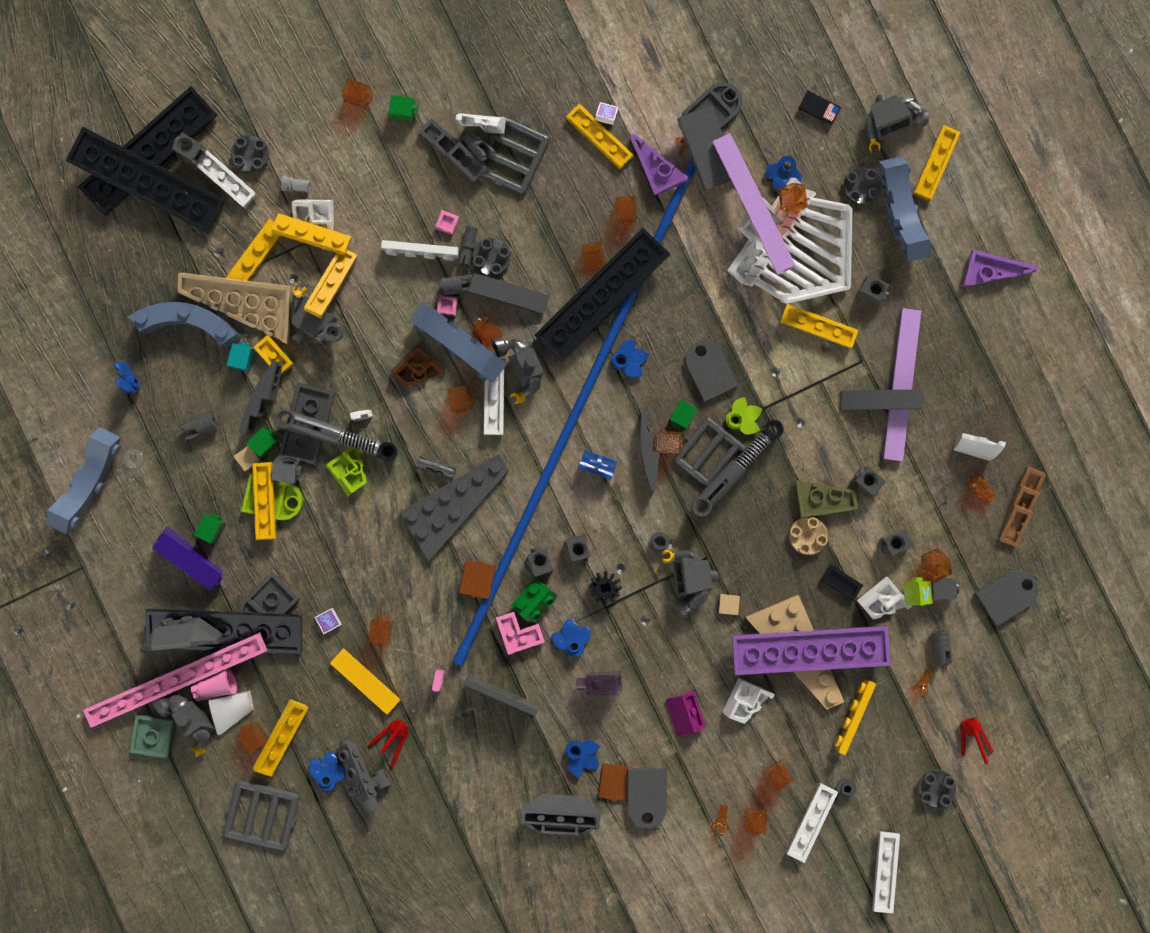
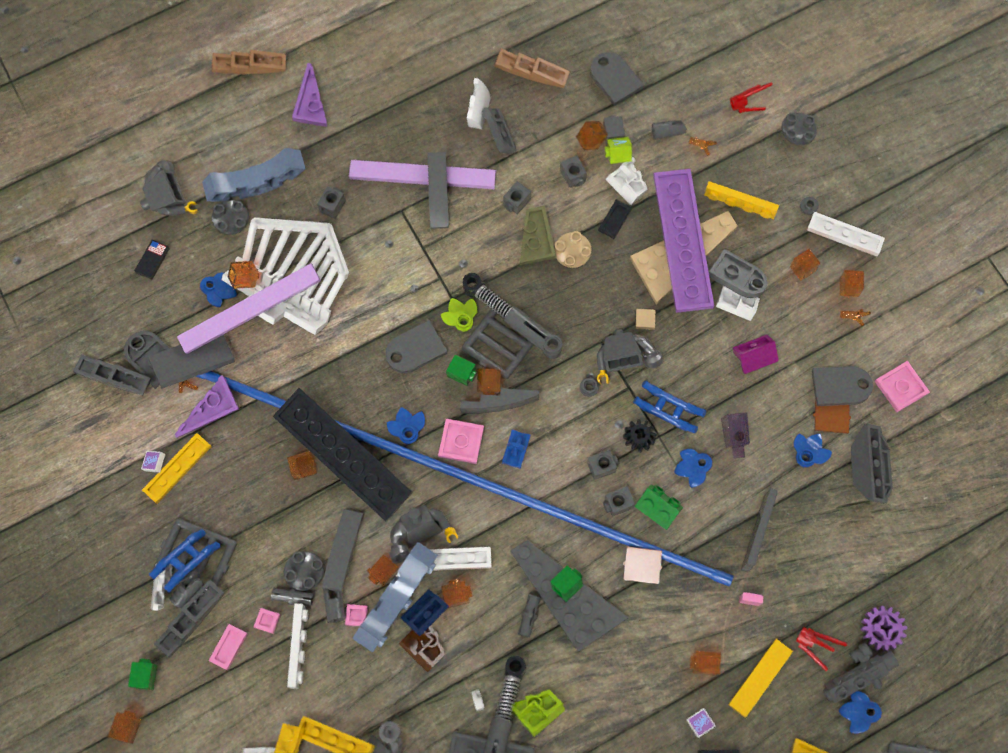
camera: 90 degrees left, 15 degrees down
bright pink plate [496,612,545,655] -> none
clear orange brick [615,196,637,226] -> none
yellow plate [779,304,859,349] -> none
white plate [872,831,900,913] -> none
yellow tile [912,125,961,202] -> none
clear orange cone [967,475,996,503] -> none
none -> dark grey slope [73,354,151,396]
none -> blue piece [148,529,220,593]
none -> bright pink tile [209,624,248,671]
none -> medium nougat slope [212,50,286,74]
none -> dark blue slope [400,589,449,636]
none -> bright pink plate [438,419,484,464]
none -> dark grey plate [482,107,517,154]
none -> green brick [550,565,583,602]
none -> blue piece [633,380,706,434]
none -> dark grey tile [709,249,768,298]
none -> medium lavender gear [861,606,907,651]
none -> bright pink plate [875,361,930,413]

